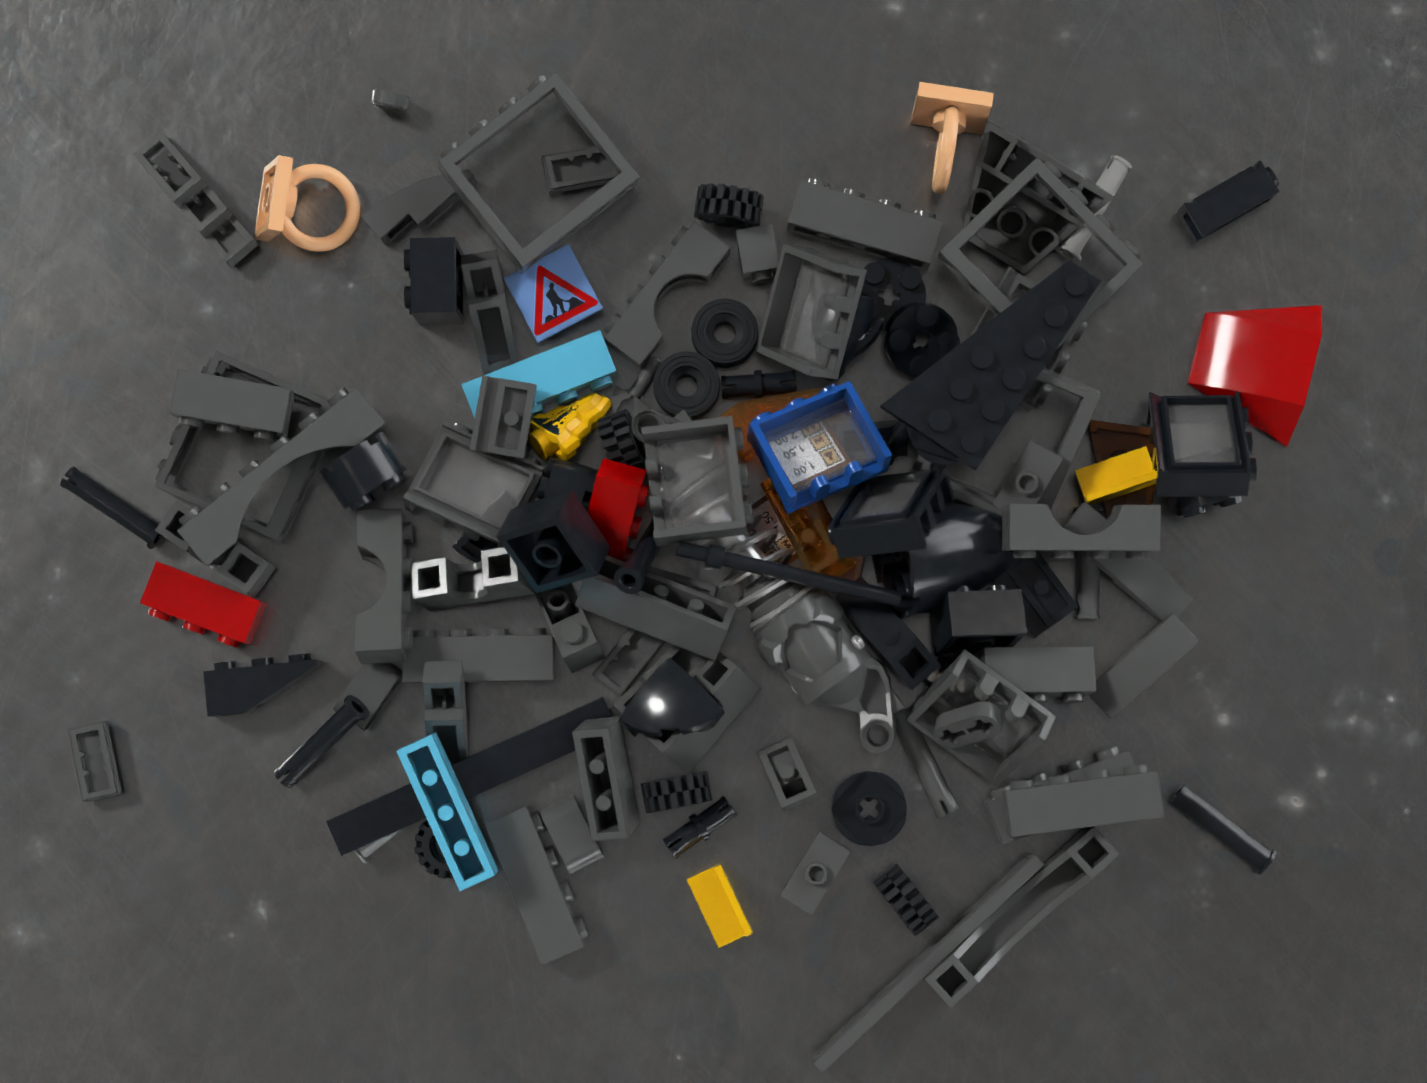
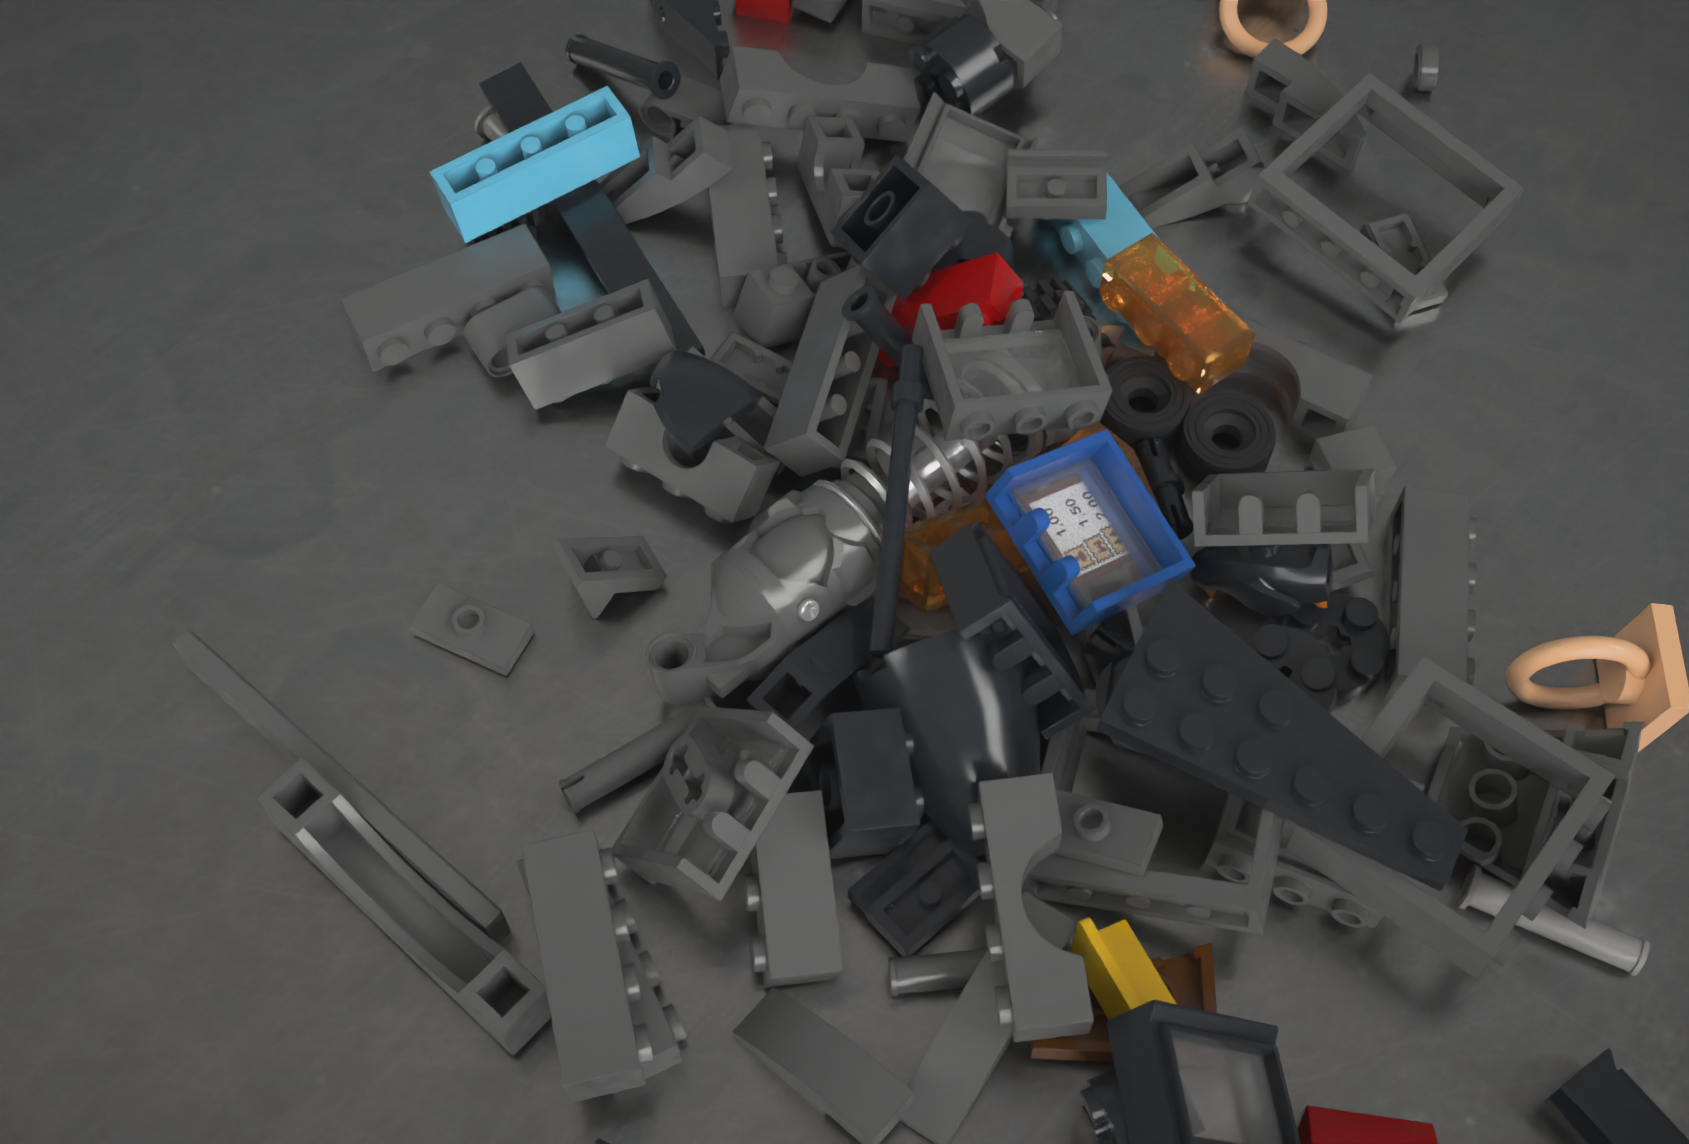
camera: 80 degrees right, 25 degrees down
black brick [404,237,464,325] -> none
medium blue piece [503,244,603,343] -> none
yellow rock [528,392,612,461] -> none
black tyre [641,771,713,813] -> none
black pin [662,796,737,859] -> none
yellow panel [687,863,753,948] -> none
black tyre [694,183,764,228] -> none
black plate [831,771,907,846] -> none
black tyre [873,864,939,937] -> none
none -> clear orange brick [1099,233,1255,394]

